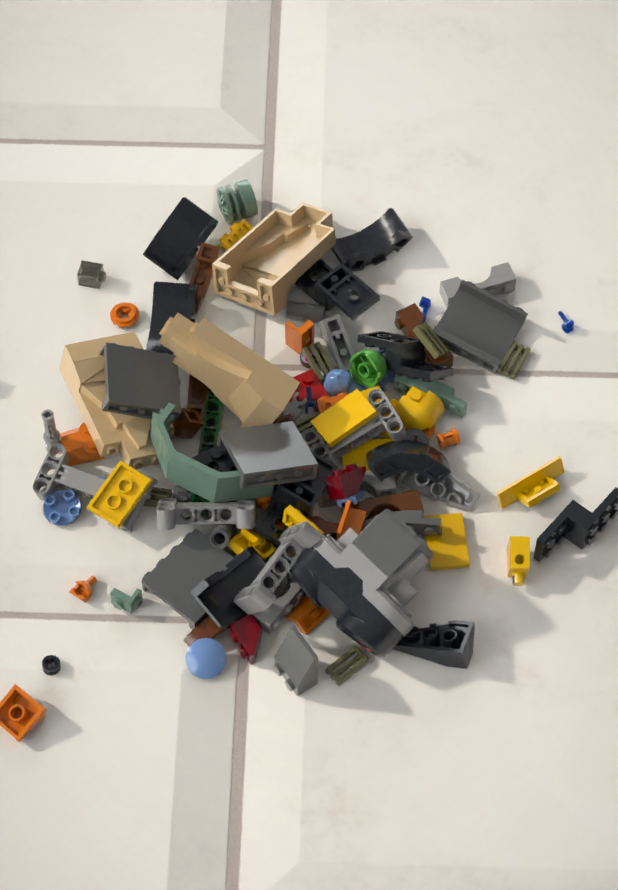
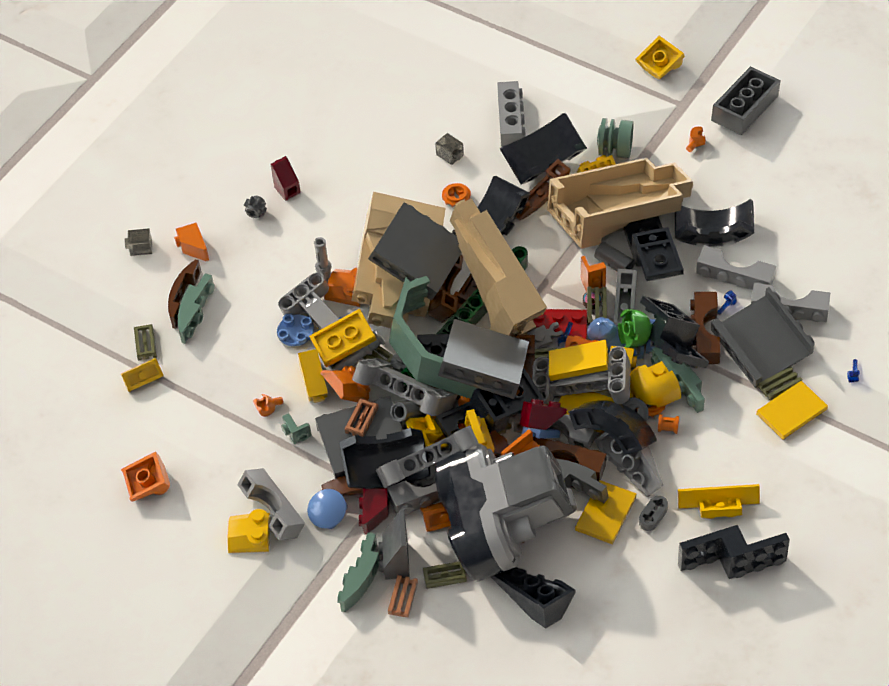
camera: 35 degrees right, 5 degrees down
black bush [42,655,61,676] -> none
olive tile [413,322,448,359] -> none
yellow torso [506,536,530,586] -> none
none -> yellow slope [227,509,271,553]
none -> light grey arch [237,468,305,540]
none -> yellow slope [298,349,328,403]
none -> orange slope [320,365,371,403]
none -> sand green slope [337,533,380,612]
none -> nougat tile [345,399,379,436]
none -> nougat tile [388,575,418,618]
none -> light grey brick [497,81,526,146]
none -> yellow slope [635,35,685,79]
none -> dark grey beam [639,496,668,531]
none -> orange piece [686,126,706,152]
none -> light grey arch [696,245,776,290]
none -> dark grey brick [711,66,781,135]
none -> yellow tile [756,381,828,440]

